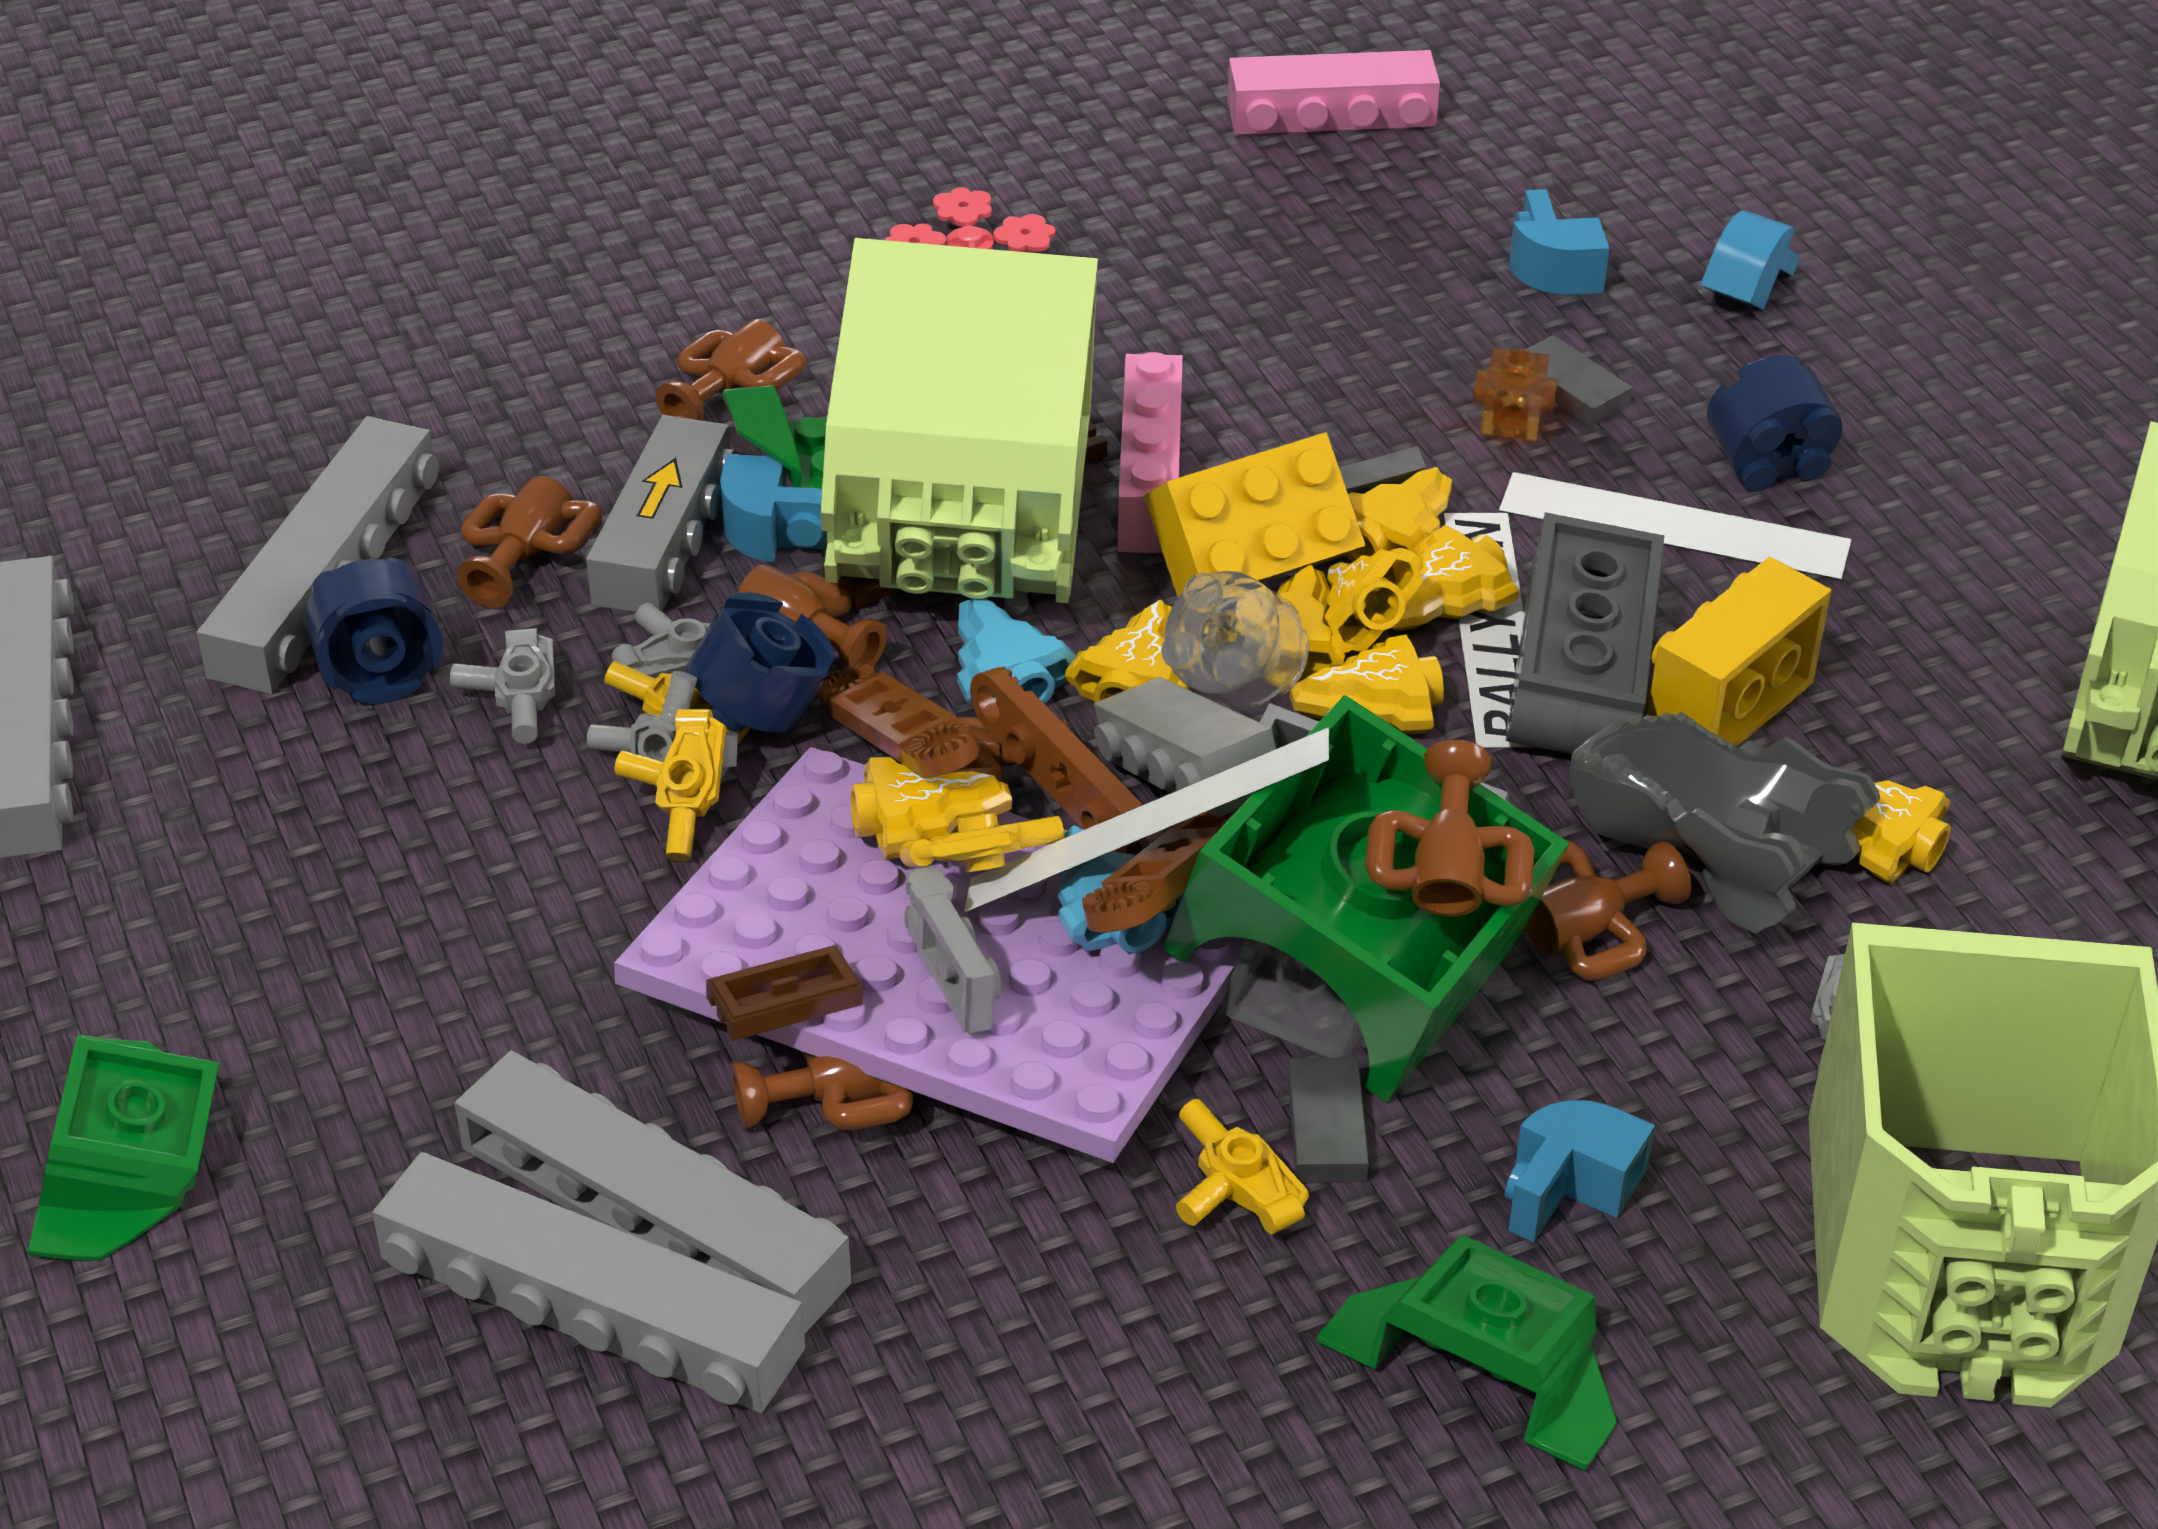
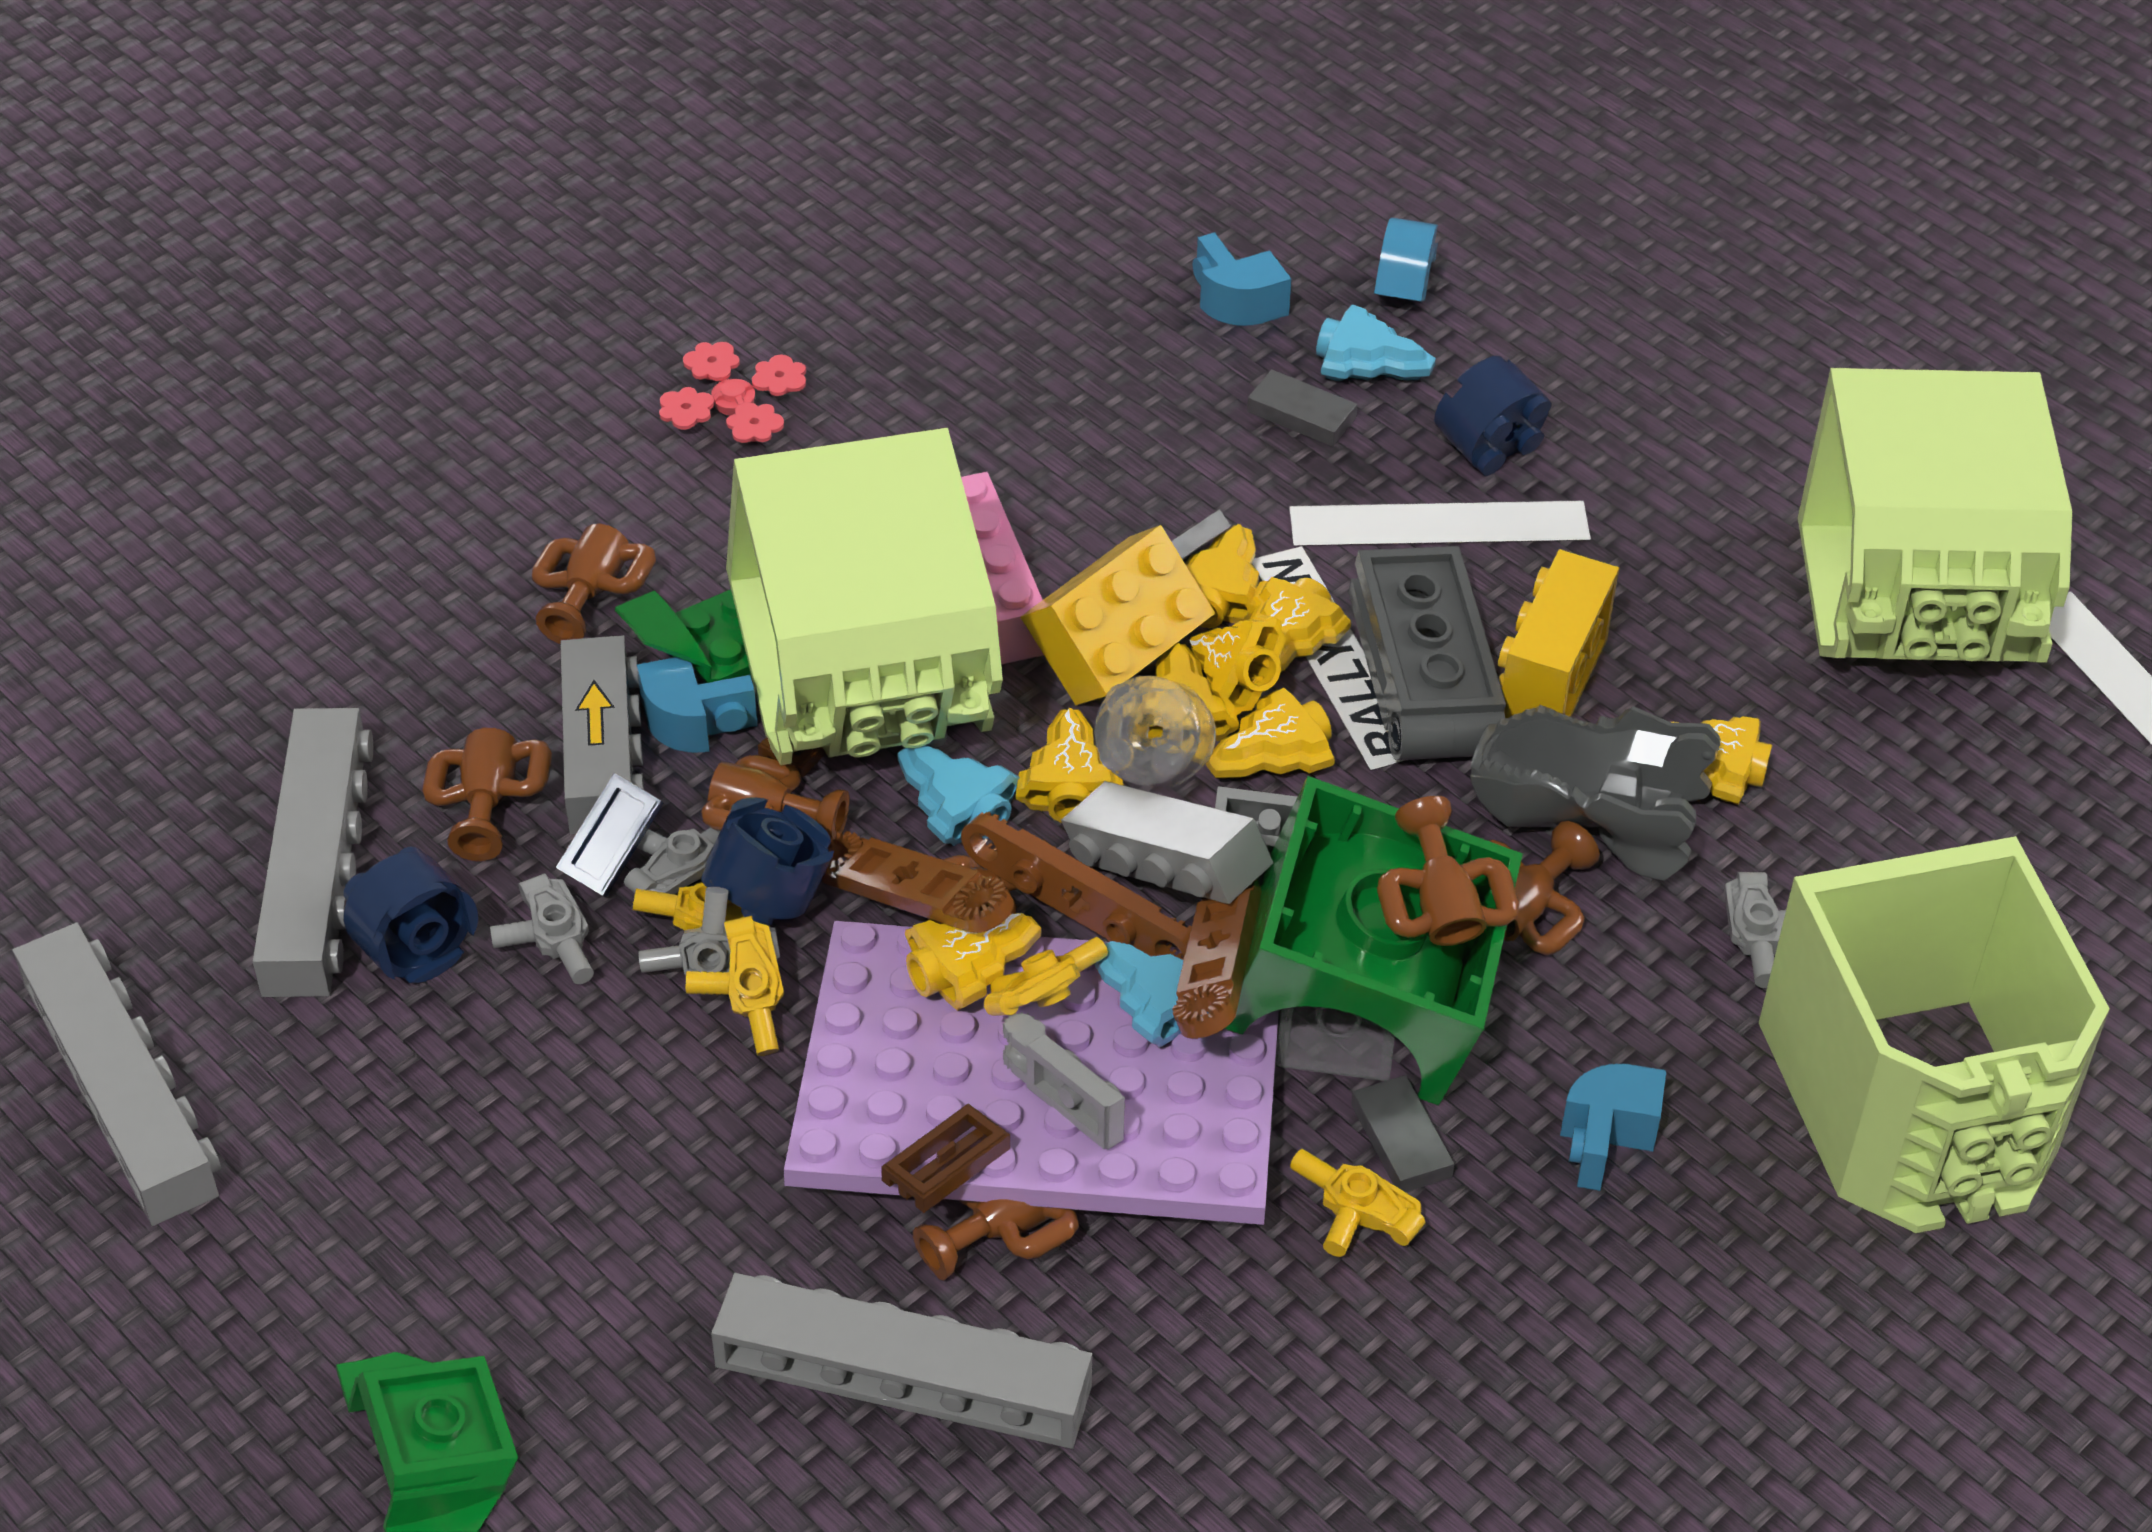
camera: 20 degrees left, 5 degrees up
light grey brick [372,1152,805,1414] -> none
white sticker [964,727,1329,912] -> none
bright pink brick [1228,50,1440,135] -> none
green piece [1316,1234,1617,1471] -> none
clear orange brick [1473,348,1558,441] -> none
none -> tile [556,773,664,897]
none -> medium azure rock [1316,304,1436,381]

